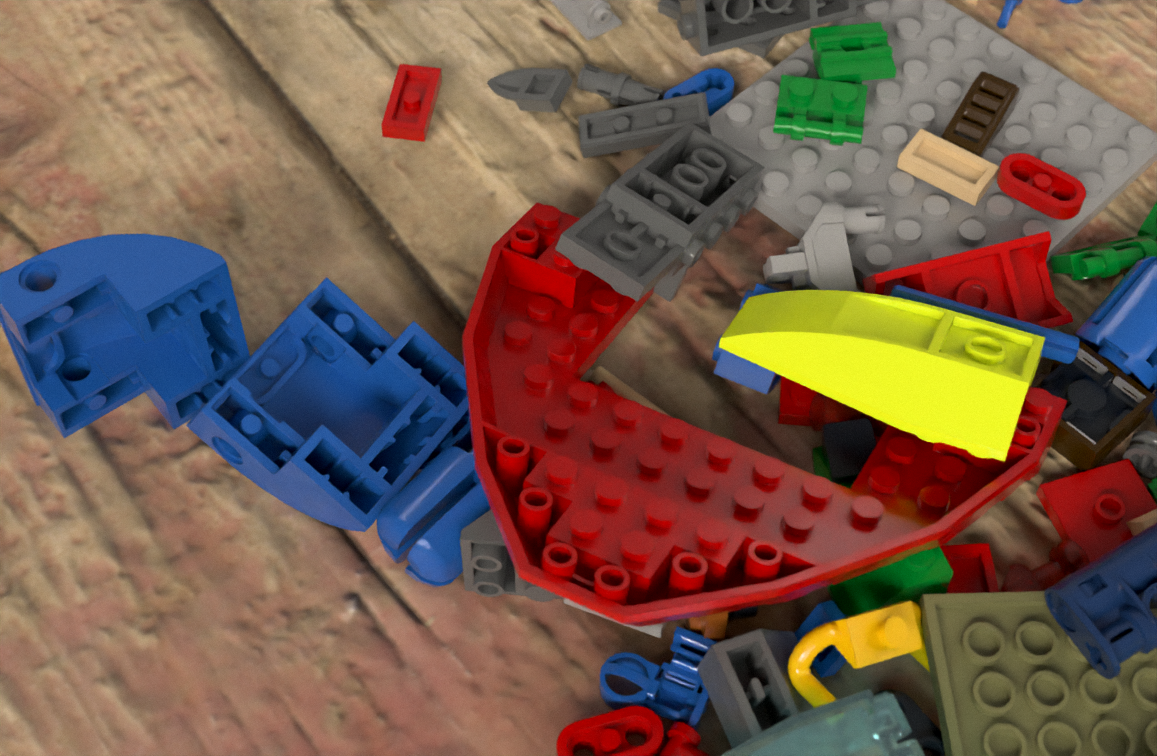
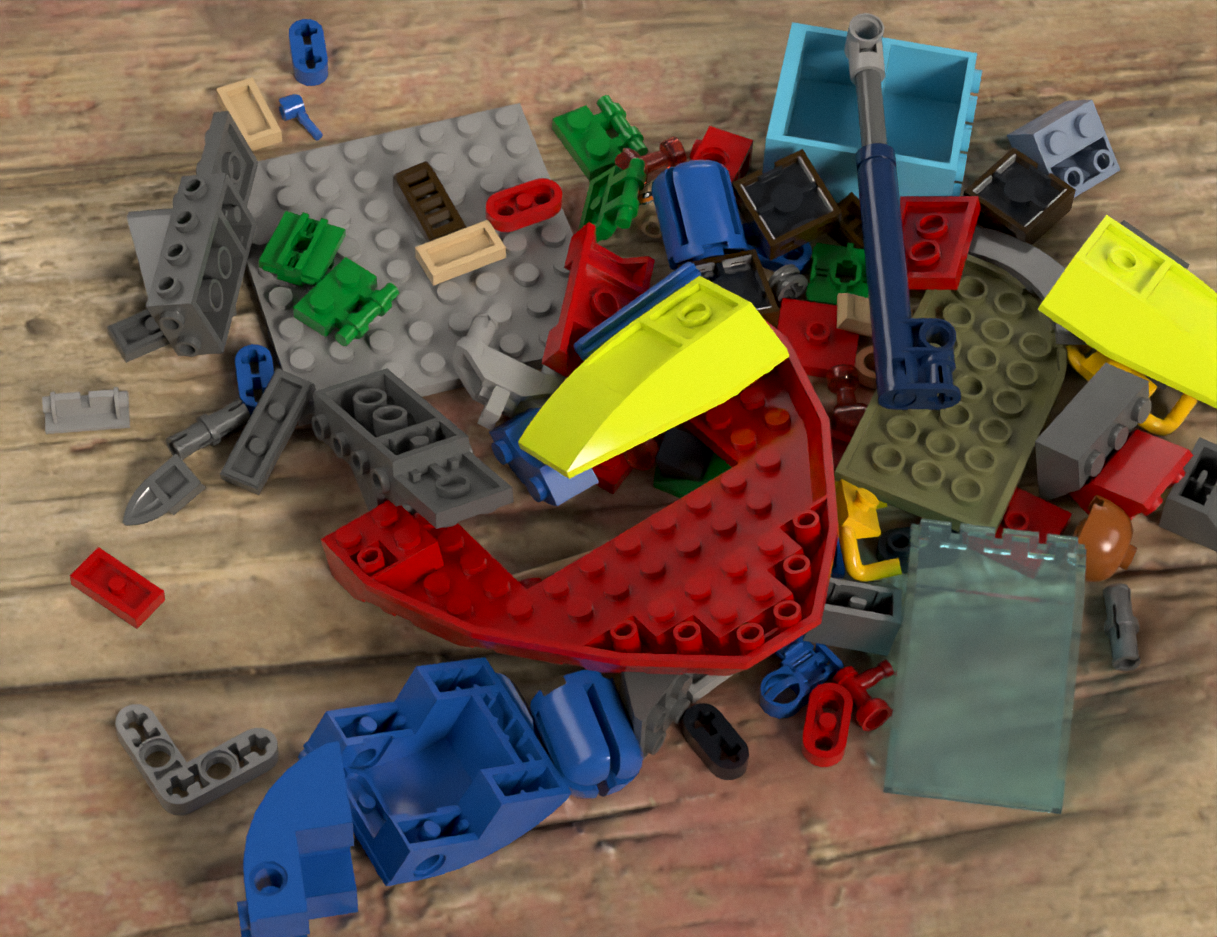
camera: 65 degrees left, 0 degrees up
none -> light grey beam [115,704,279,815]
none -> black beam [682,703,749,780]

